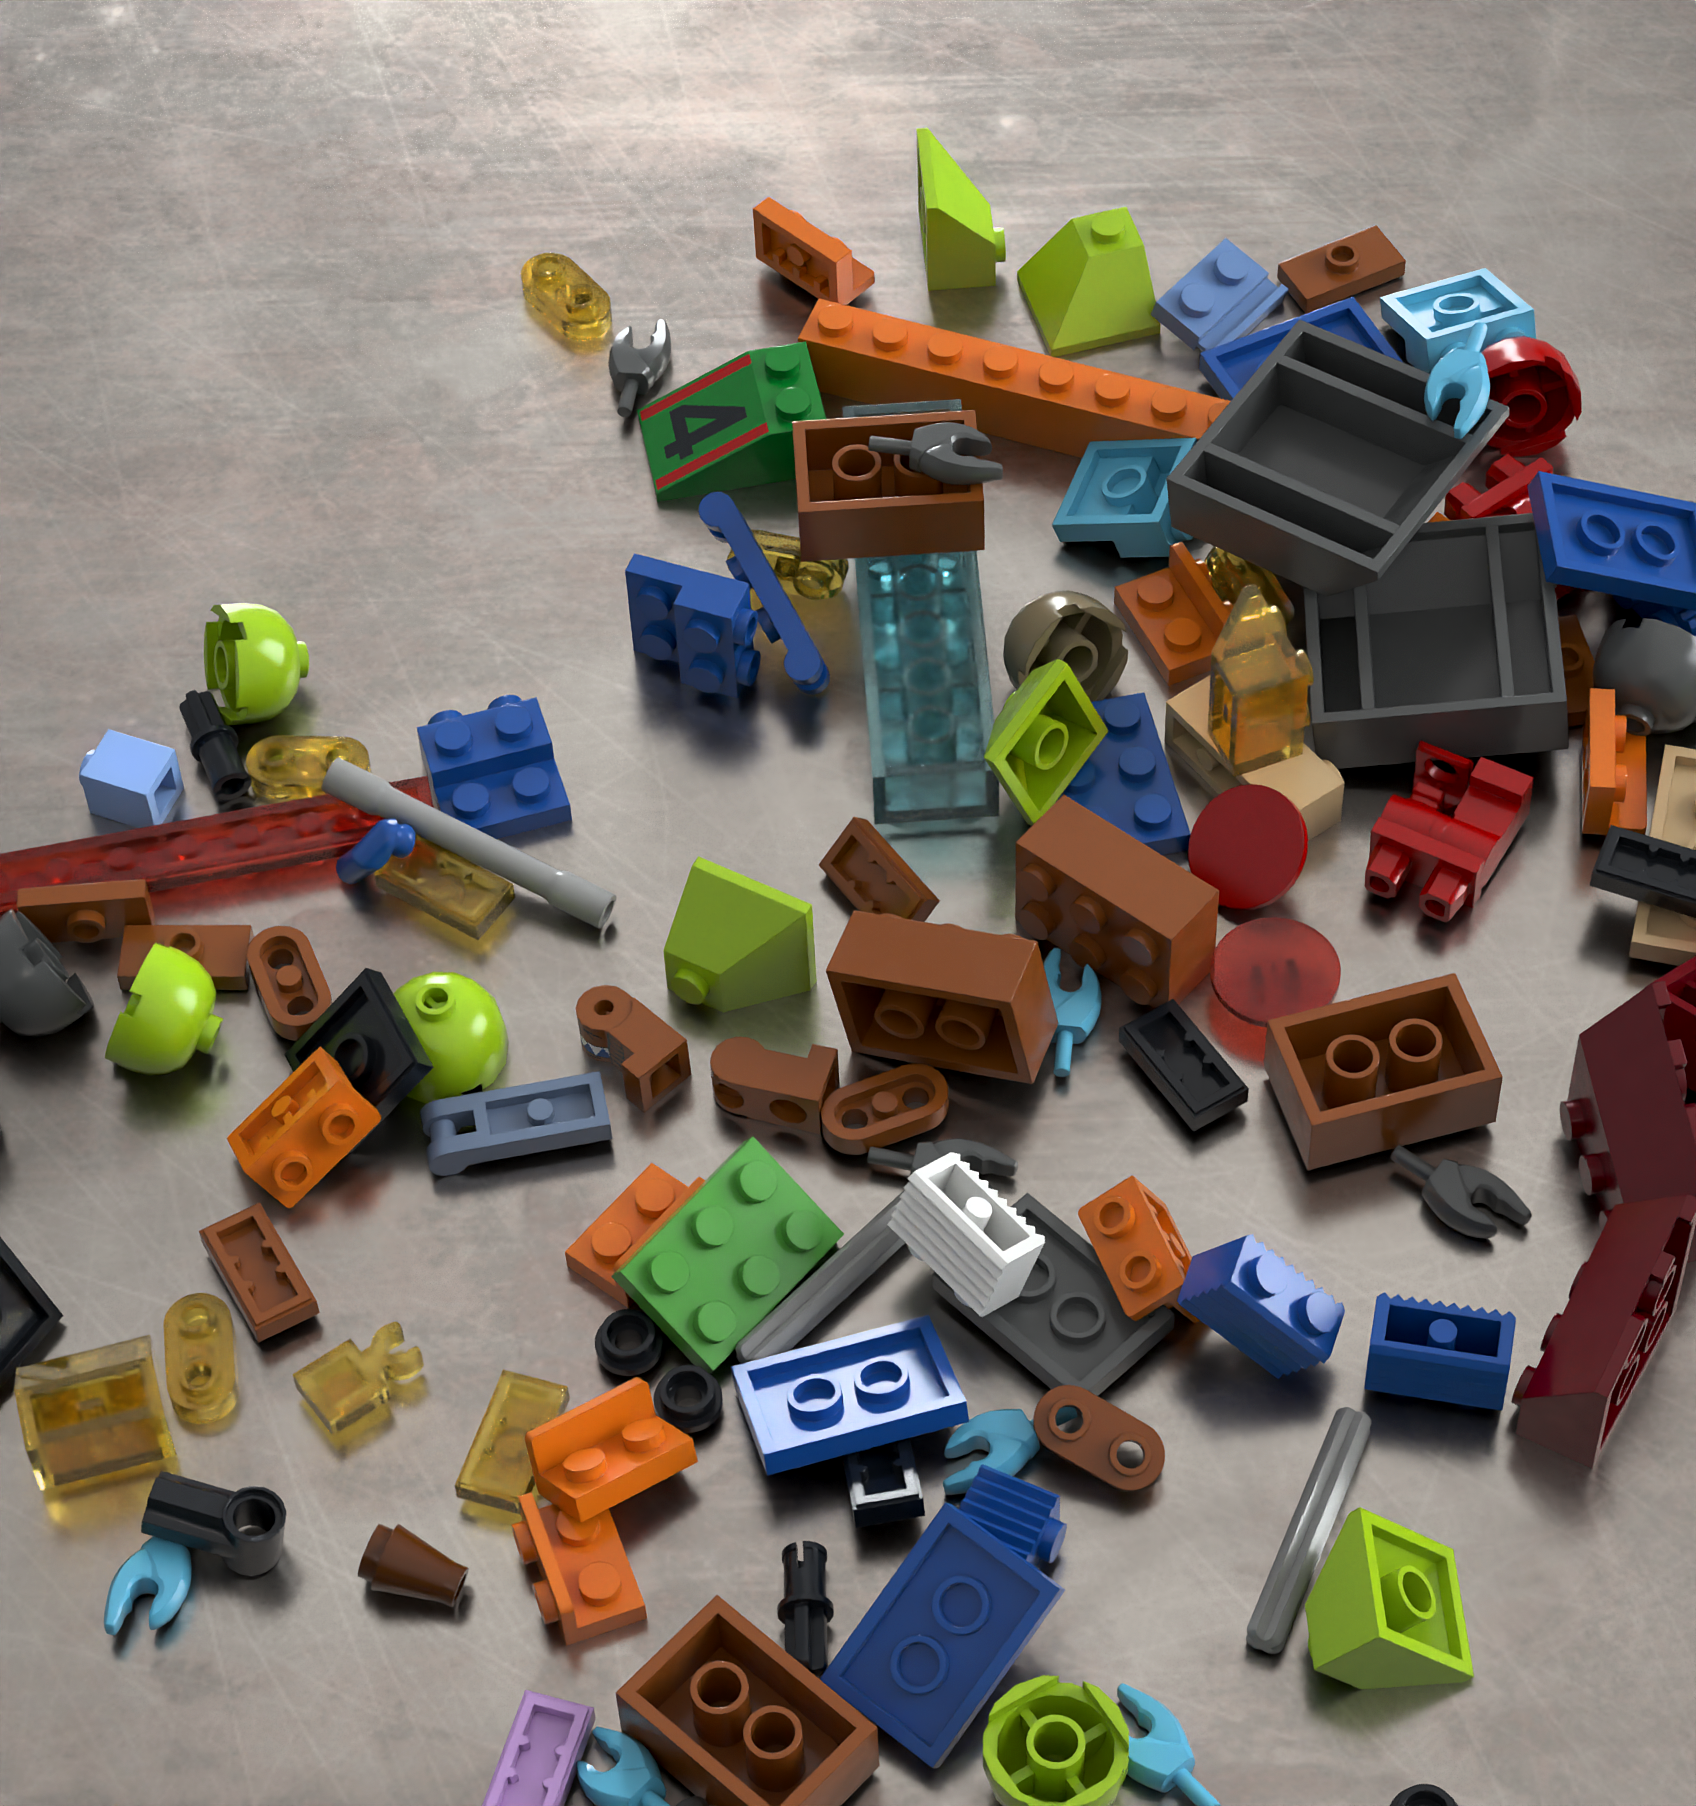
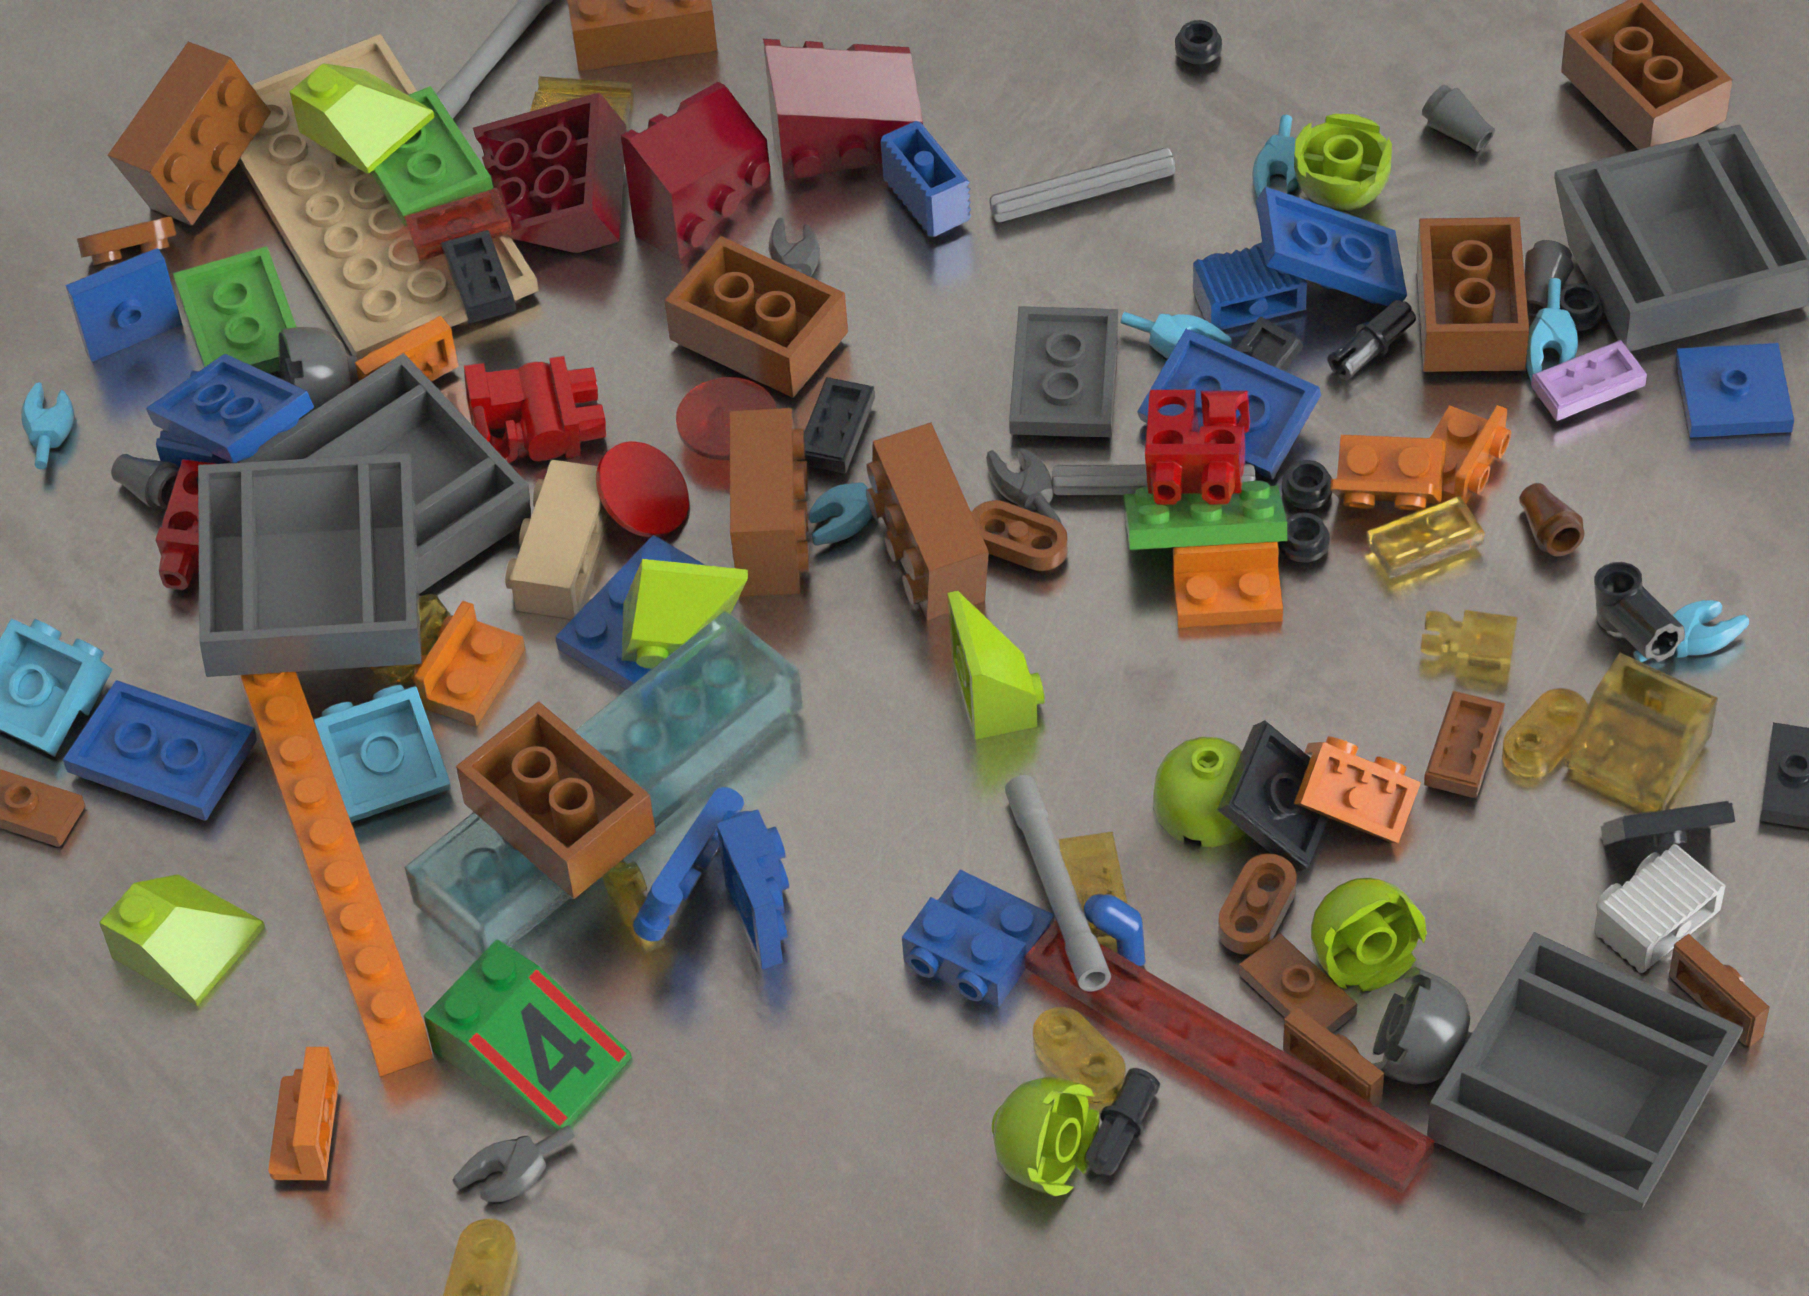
camera: 130 degrees left, 0 degrees up
light blue brick [79,729,184,834] -> none
sand blue plate [420,1071,612,1176] -> none
dark orange leg [575,985,692,1113] -> none
dark orange leg [710,1037,840,1135] -> none
dark orange plate [819,817,940,922] -> none
dark grey hand [868,422,1003,485] -> none
white brick [887,1152,1045,1317] -> none
lime slope [916,128,1006,291] -> none
dark tan cylinder [1003,590,1129,702] -> none
dark orange plate [1033,1385,1165,1492] -> none
orange bracket [1078,1175,1200,1324] -> none
medium blue plate [1151,238,1289,352] -> none
blue brick [1177,1234,1345,1379] -> none
clear yellow slope [1207,584,1314,777] -> none
lime slope [1305,1507,1474,1689] -> none
medium azure hand [1424,322,1490,439] -> none
red cylinder [1481,336,1582,458] -> none
none -> red hips [1145,389,1250,505]

